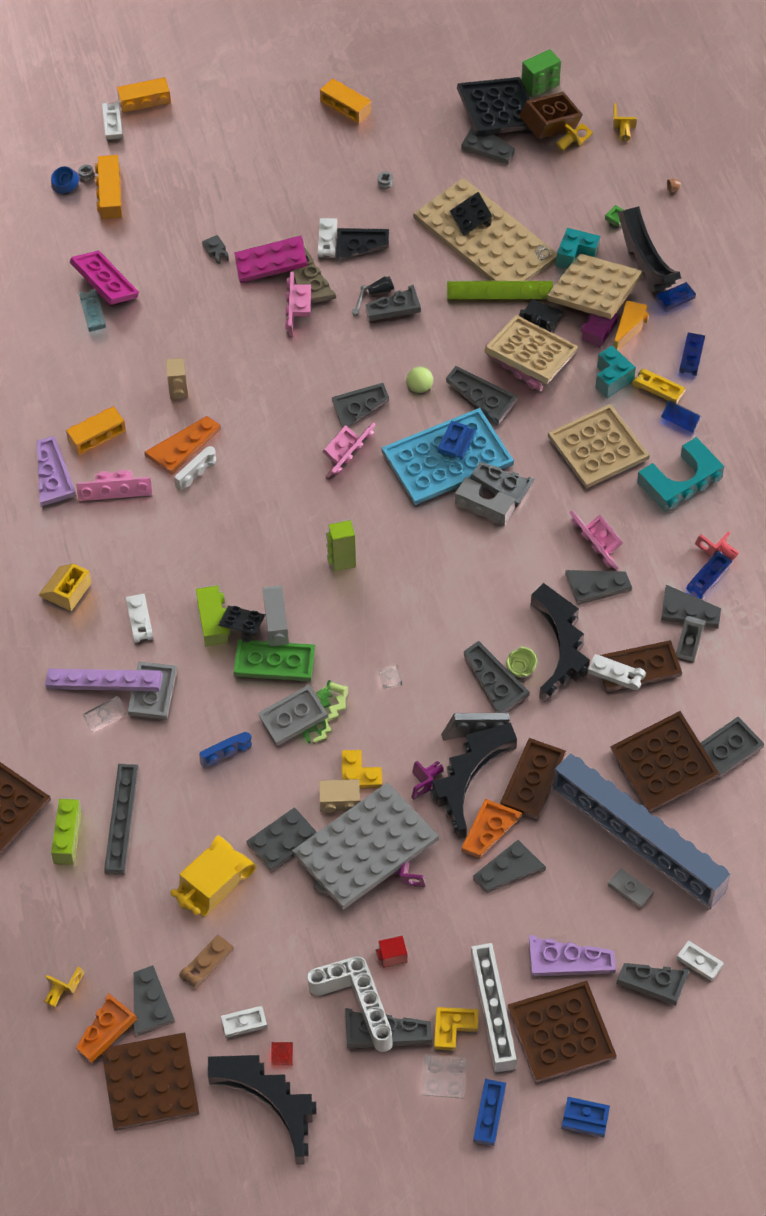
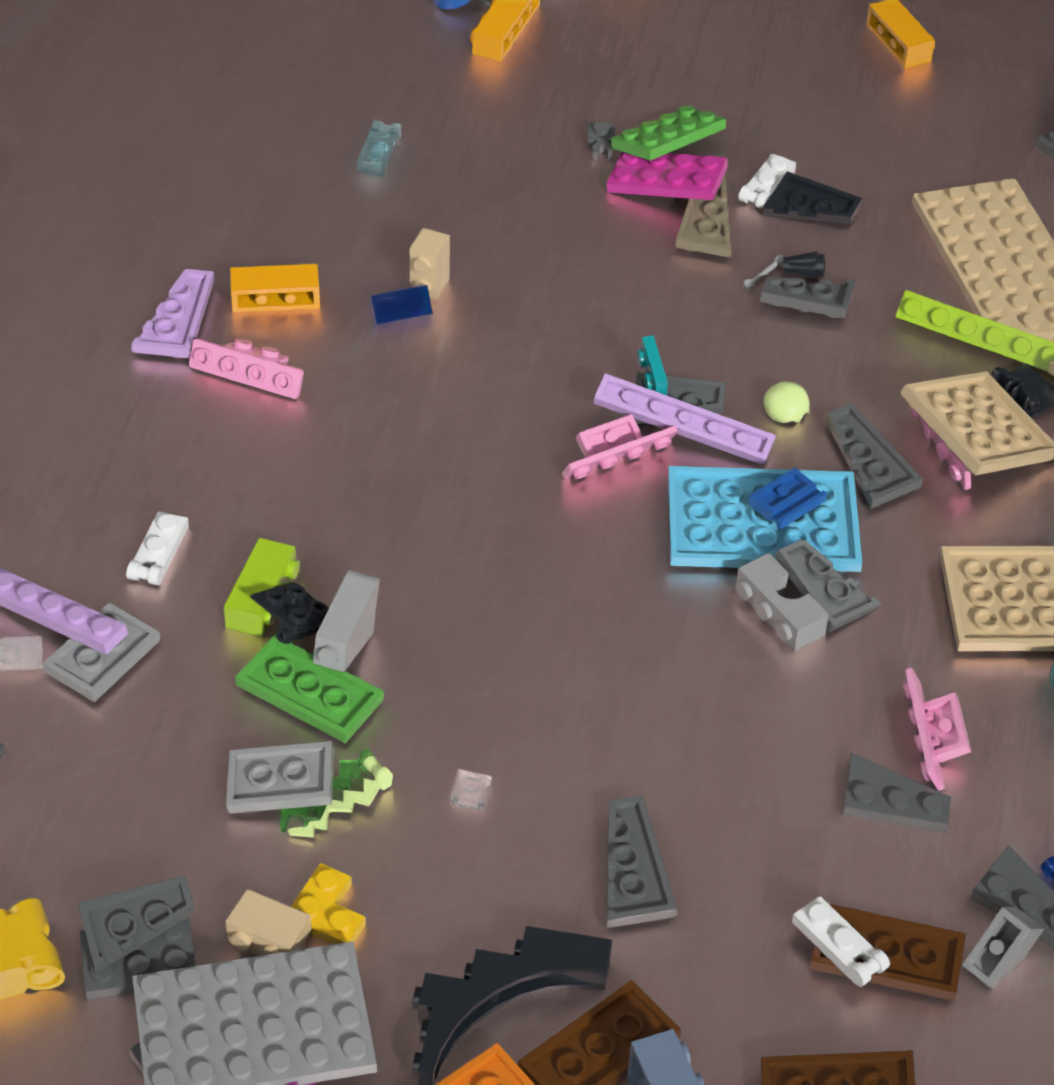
camera: 25 degrees right, 10 degrees down
yellow slope [39,563,92,611] -> none
dark pink plate [69,250,139,305] -> none
orange wing [144,416,221,475] -> none
white plate [174,446,216,491] -> none
blue hinge [199,732,252,768] -> none
bright pink bracket [285,272,311,336] -> none
lime brick [326,520,356,572] -> none
light grey bush [378,172,393,189] -> none
magenta bracket [411,761,444,800] -> none
dark grey wing [441,713,510,741] -> none
black hinge [450,192,493,235] -> none
yellowish green hair [506,647,537,678] -> none
black arch [530,583,590,702] -> none
none -> dark grey wing [78,875,195,974]
none -> clear blue plate [369,285,433,325]
none -> lavender plate [593,373,776,465]
none -> bright green plate [611,106,726,161]
none -> teal plate [637,335,668,396]

